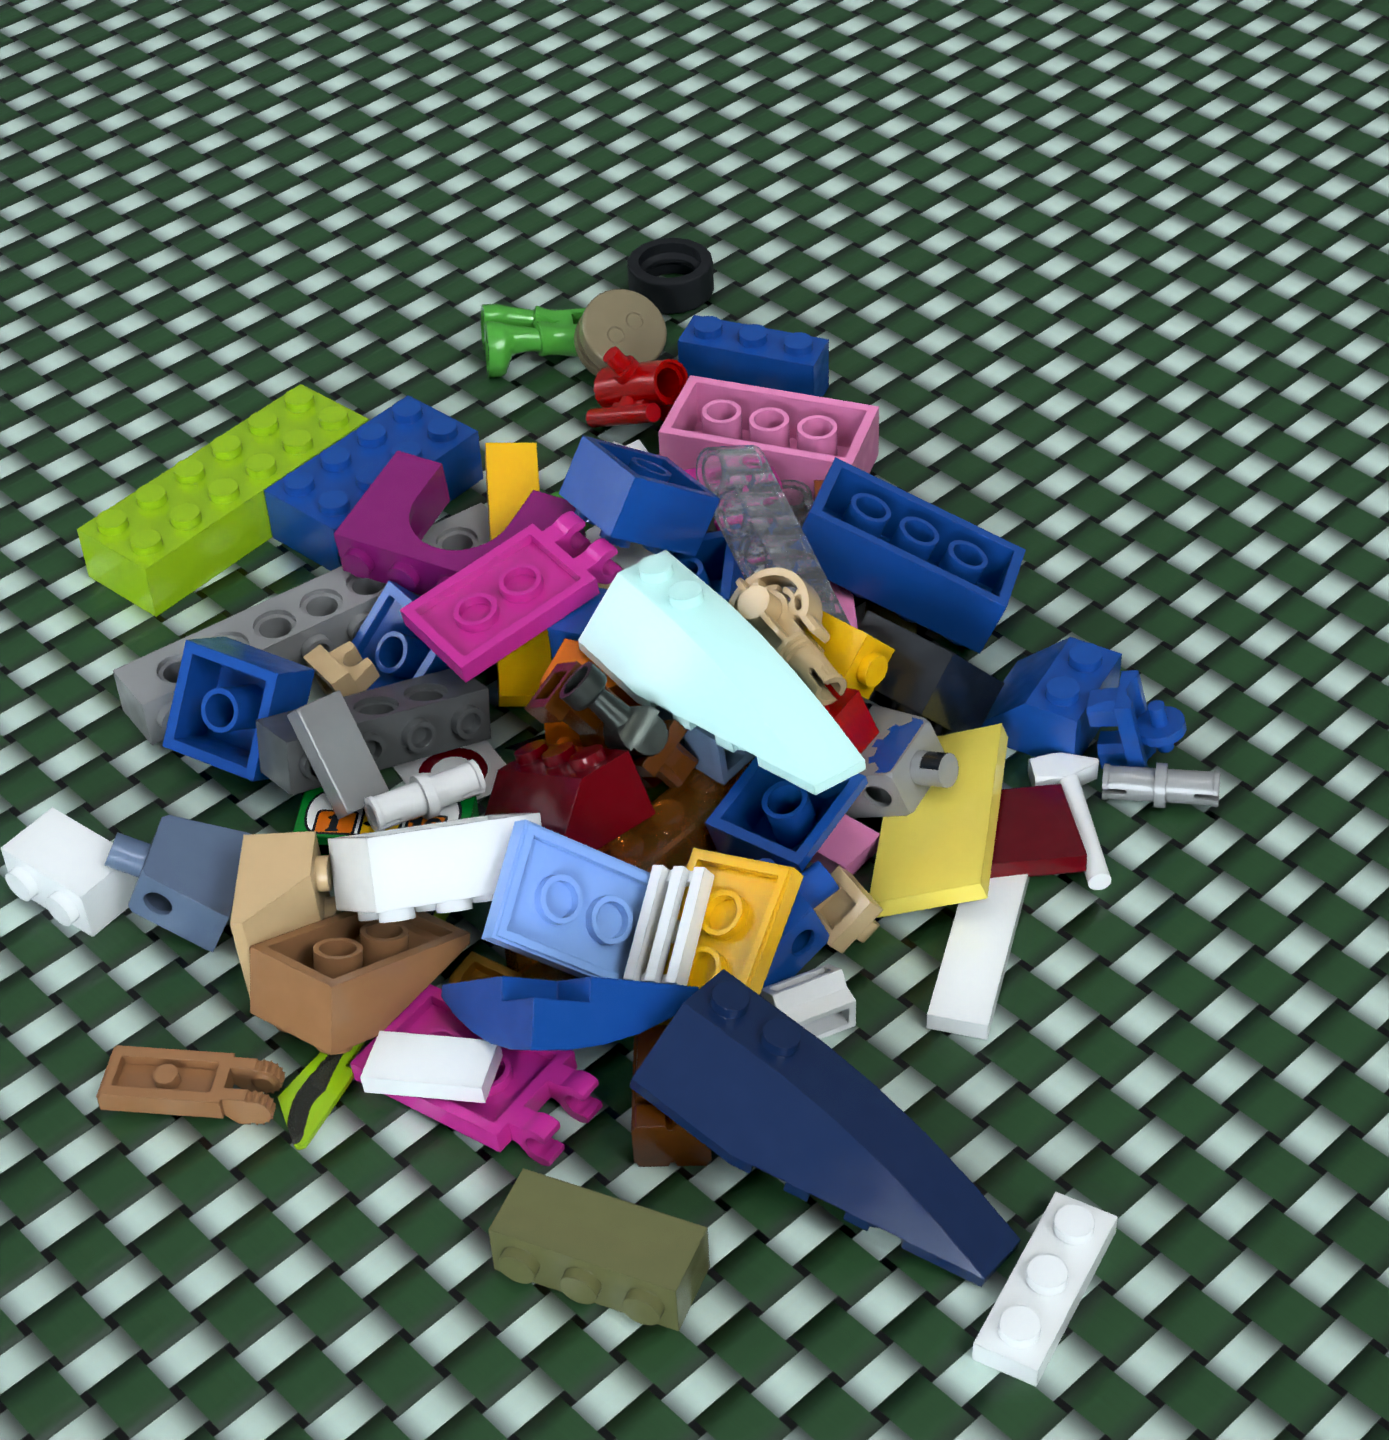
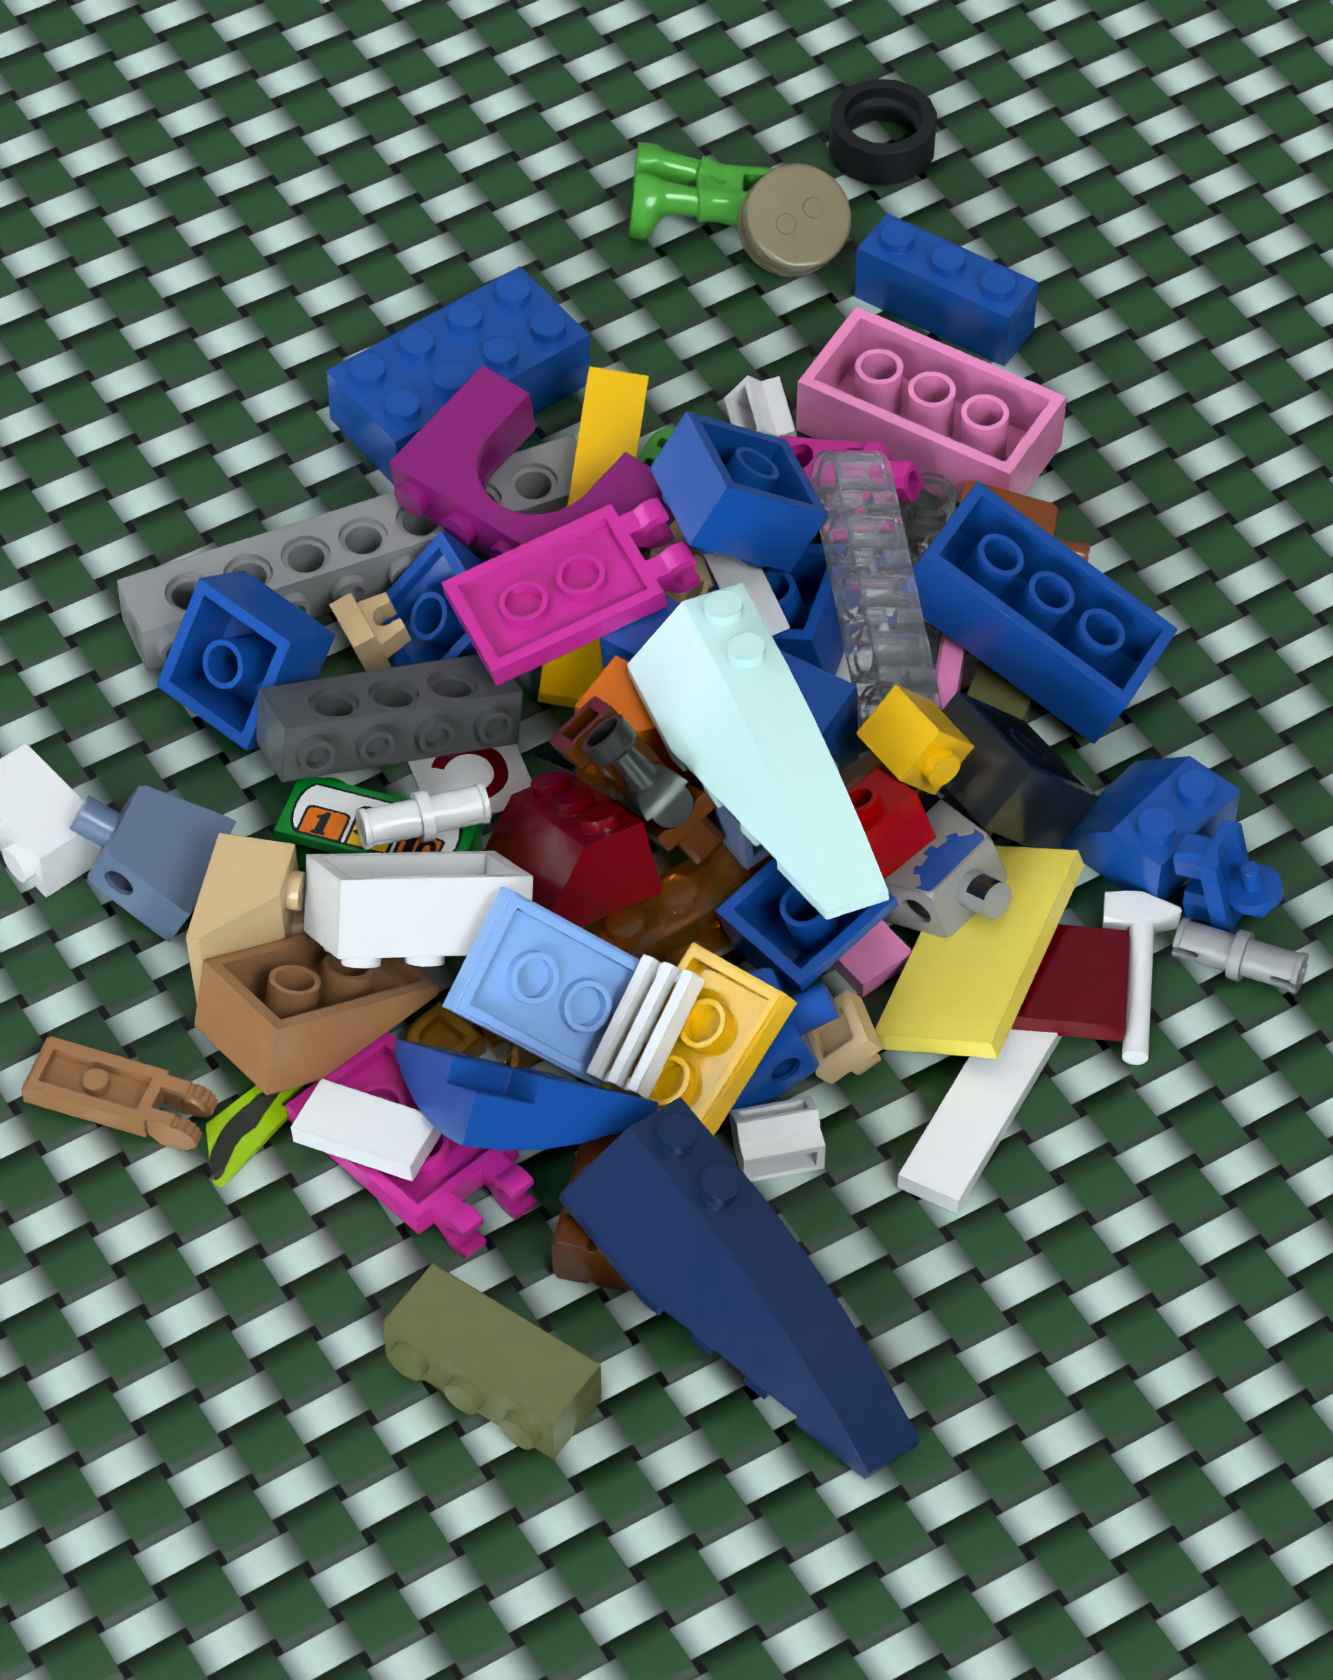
camera: 10 degrees right, 10 degrees up
lime brick [77,384,369,617] -> none
light grey slope [287,690,389,820] -> none
red pin [586,346,689,428] -> none
tan pin [728,567,847,706] -> none
white plate [972,1192,1118,1387] -> none

